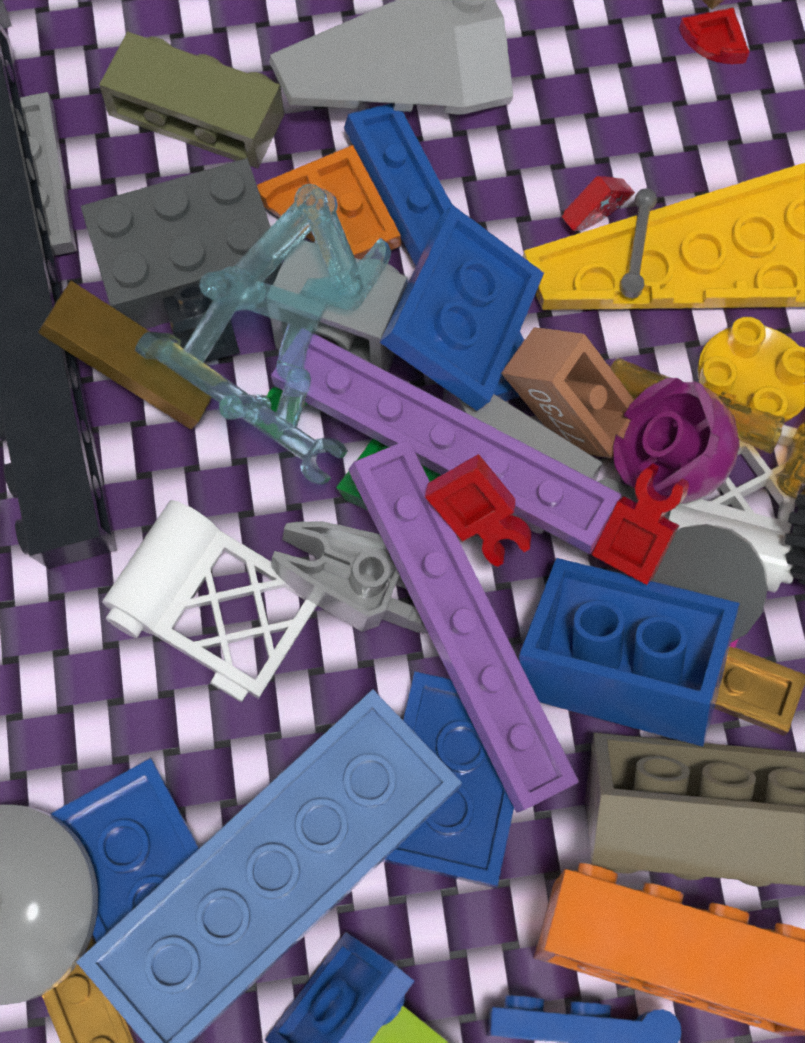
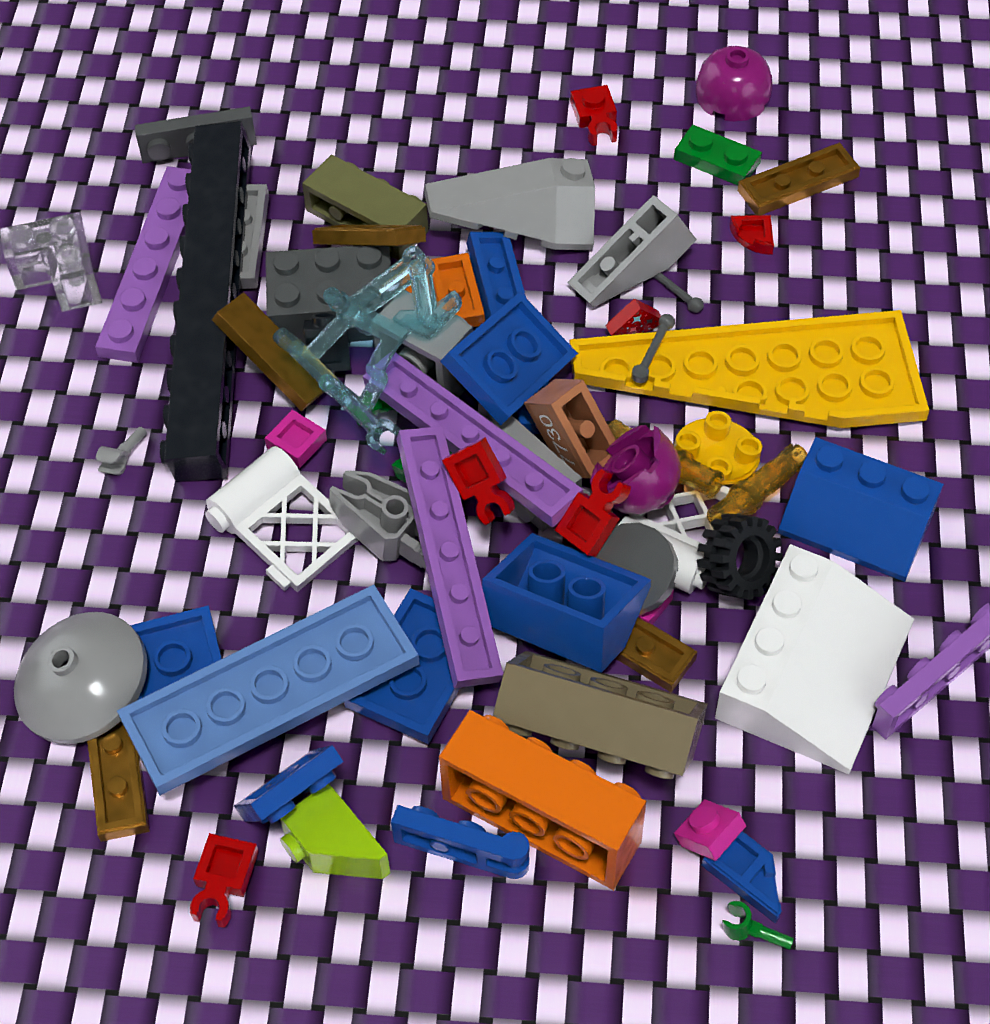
camera: 15 degrees right, 15 degrees down
none -> dark pink plate [265,409,327,468]
none -> pearl gold tile [312,224,426,246]
none -> light grey slope [567,195,697,308]
none -> dark grey hinge [654,273,704,313]

